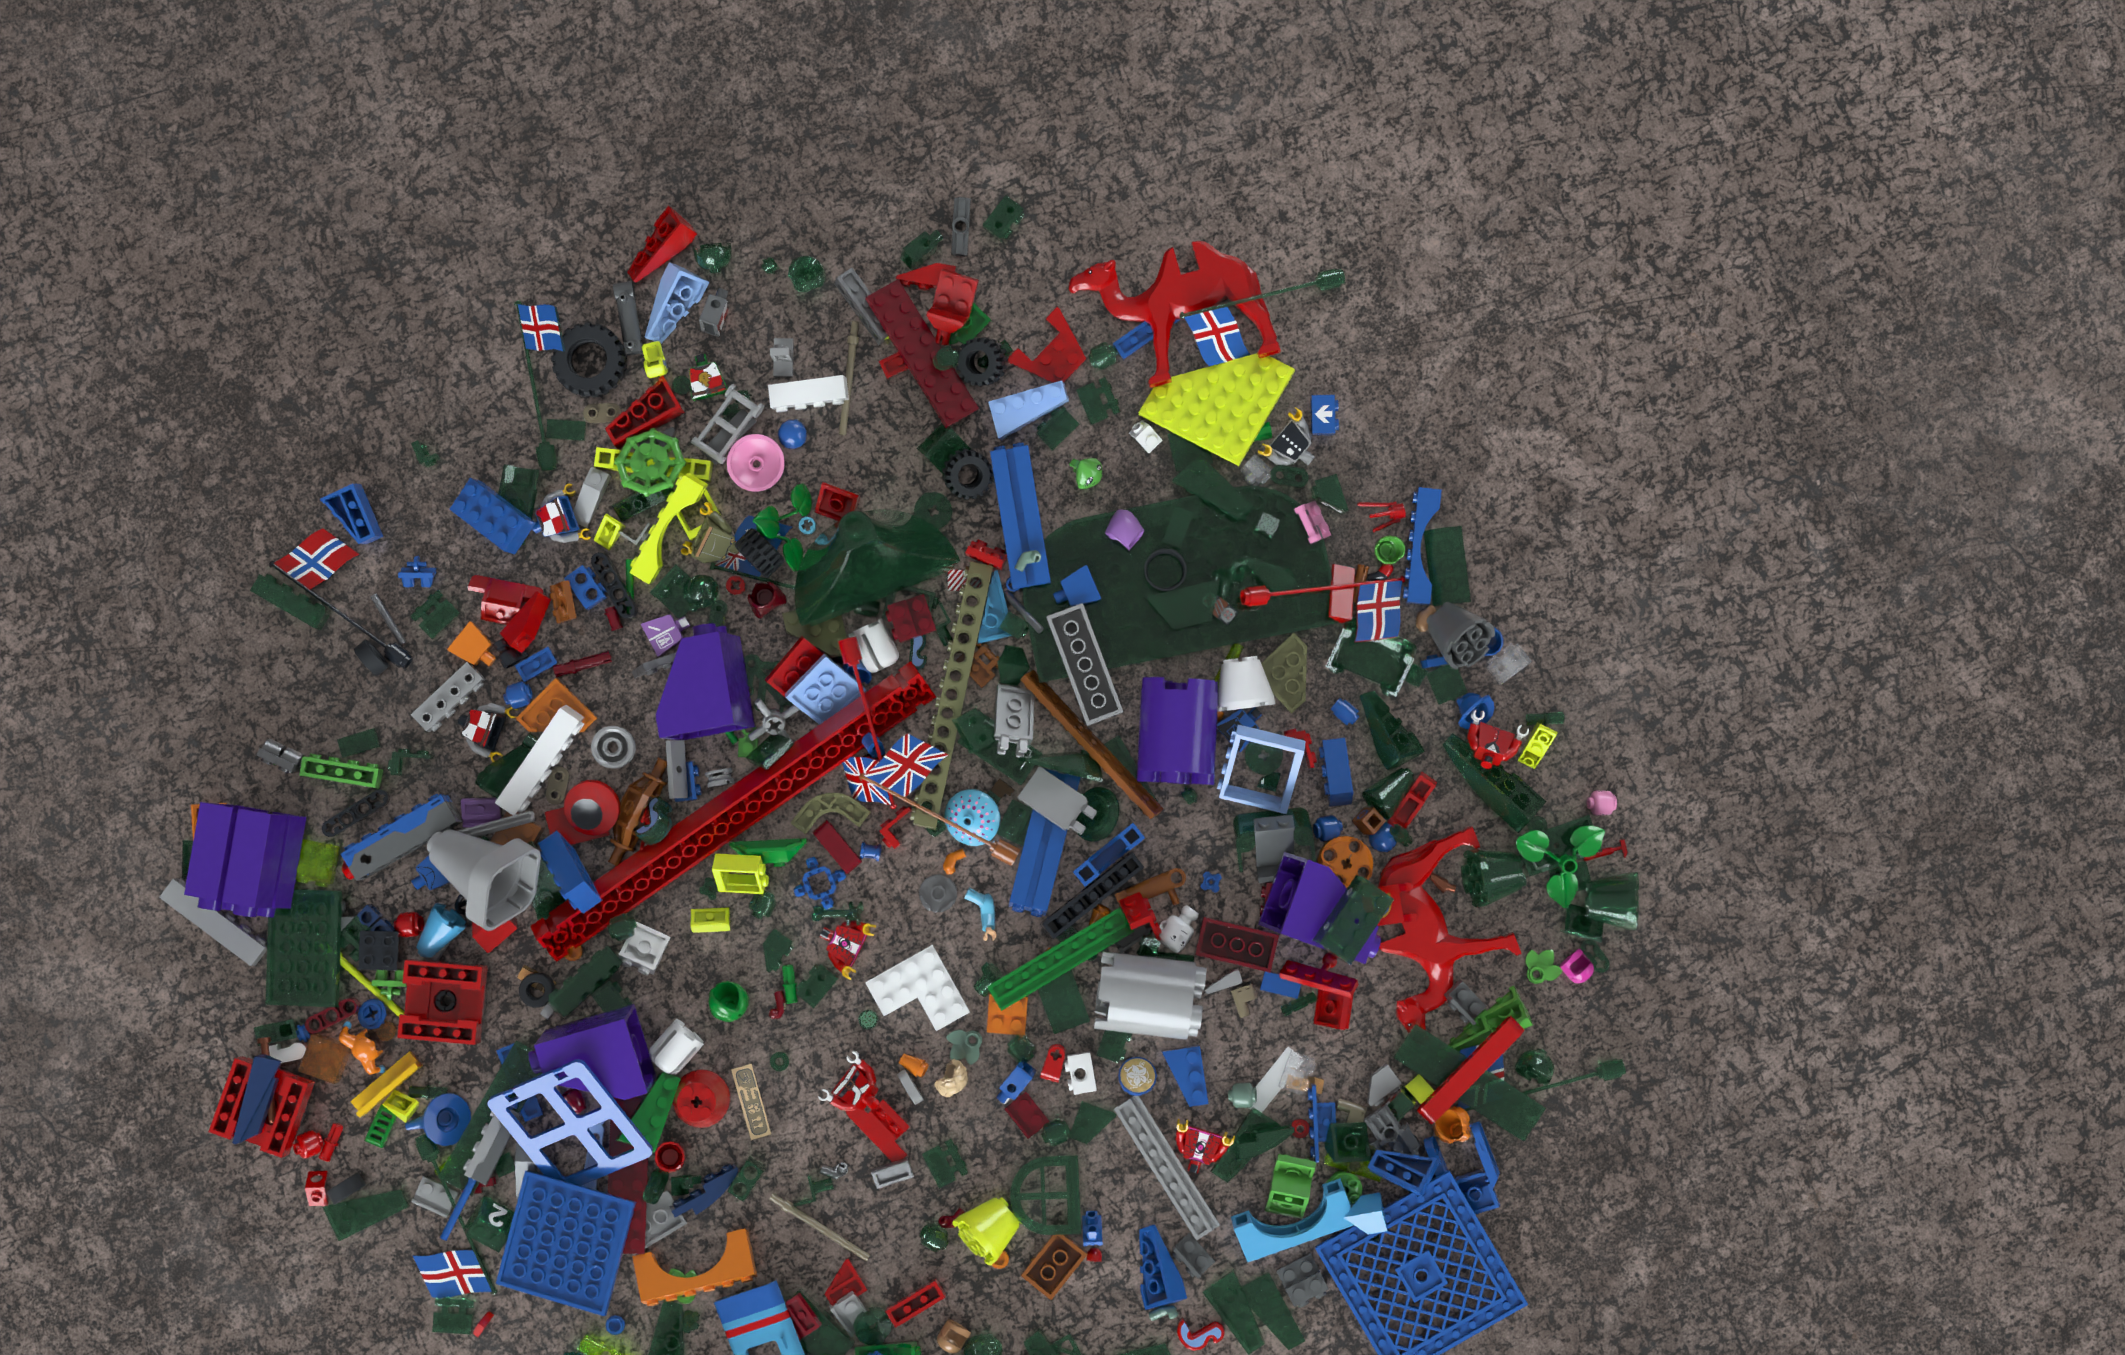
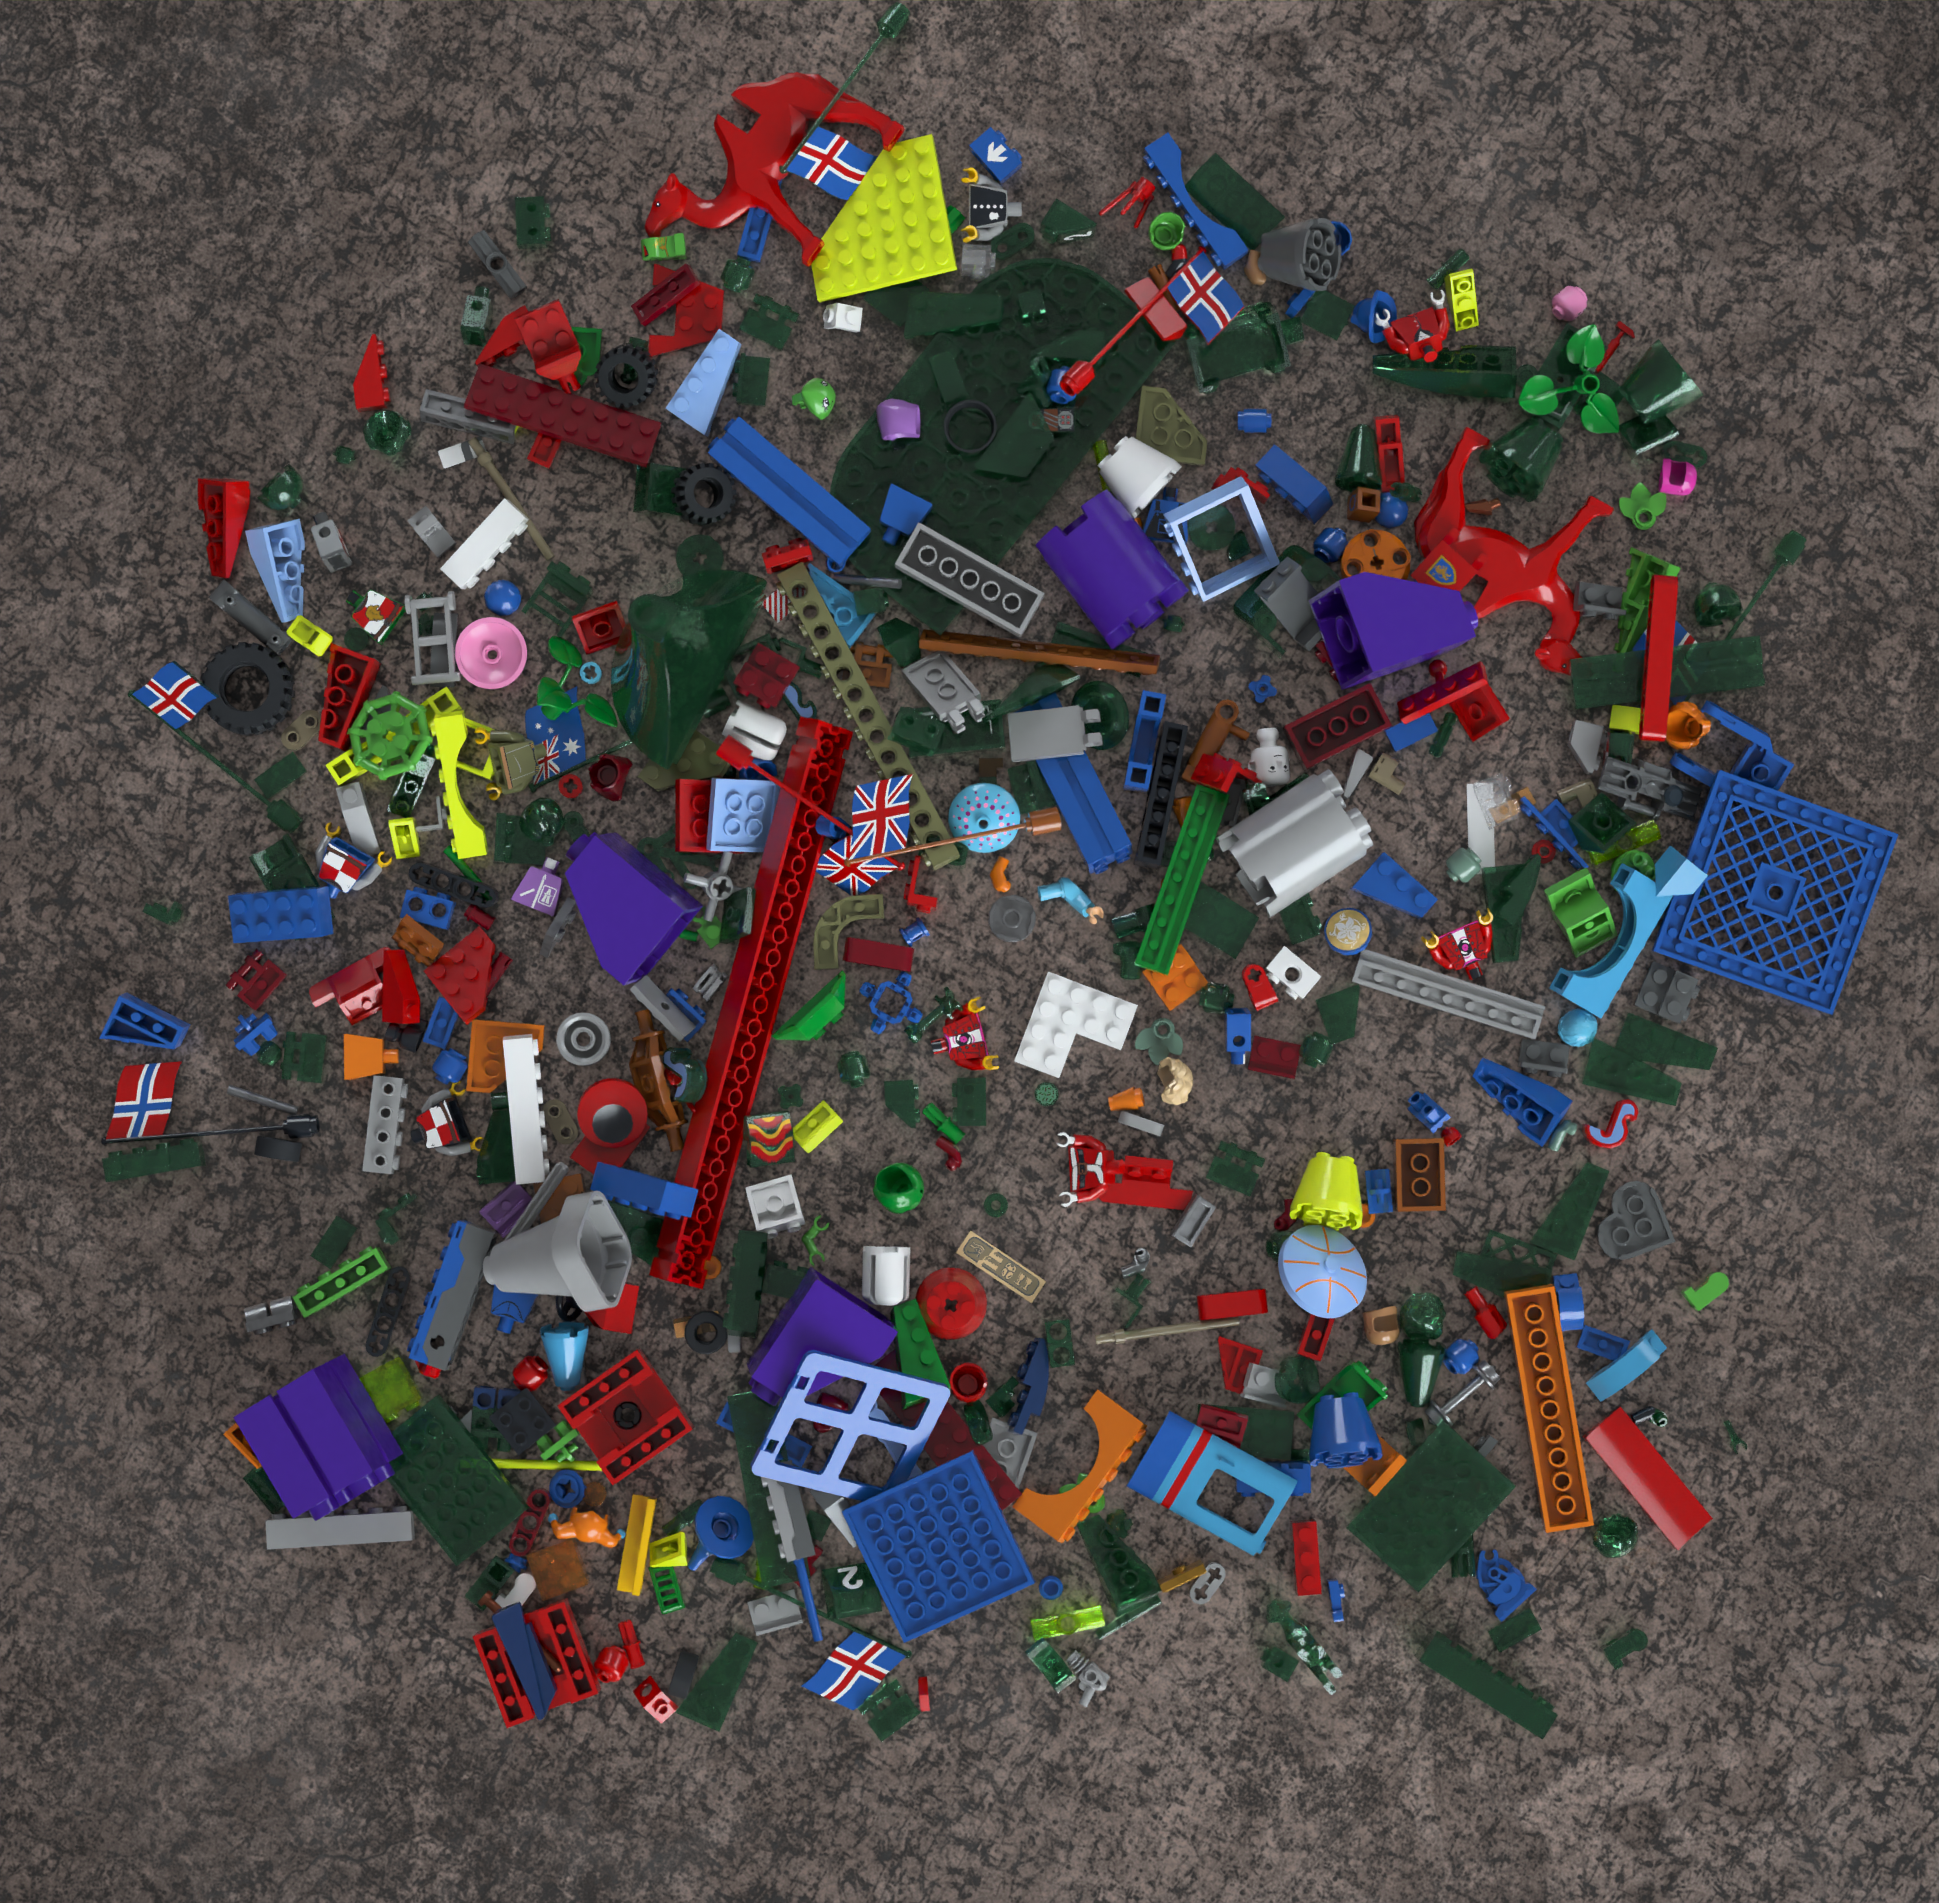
camera: 50 degrees left, 0 degrees up
clear green head [607,913,637,941] -> none
neon yellow window [712,854,769,894] -> none
black tyre [734,528,785,578] -> none
clear green plate [933,345,959,370] -> none
clear green window [1009,1155,1081,1235] -> none
sand green arm [1014,550,1041,572] -> none
bright pink plate [1294,501,1331,544] -> none
clear green piece [1313,875,1394,965] -> none
clear green wedge [1360,691,1425,770] -> none
blue wedge [1368,1150,1440,1197] -> none
clear brick [1485,643,1532,685] -> none
none -> dark red plate [226,948,288,1011]
none -> clear green piece [256,1041,282,1067]
none -> red slope [353,334,390,412]
none -> red plate [423,926,496,1025]
none -> white sticker [438,436,487,468]
none -> clear green plate [522,561,594,638]
none -> dark red plate [631,263,701,327]
none -> bright green leg [641,233,687,261]
none -> slope [743,1110,795,1168]
none -> bright green arm [801,1215,829,1266]
none -> blue head [1046,366,1077,404]
none -> clear green piece [1111,903,1155,939]
none -> red beam [1196,1289,1268,1320]
none -> light blue dish [1278,1225,1367,1318]
none -> blue hips [1365,1169,1393,1214]
none -> medium azure hair [1557,1008,1598,1047]

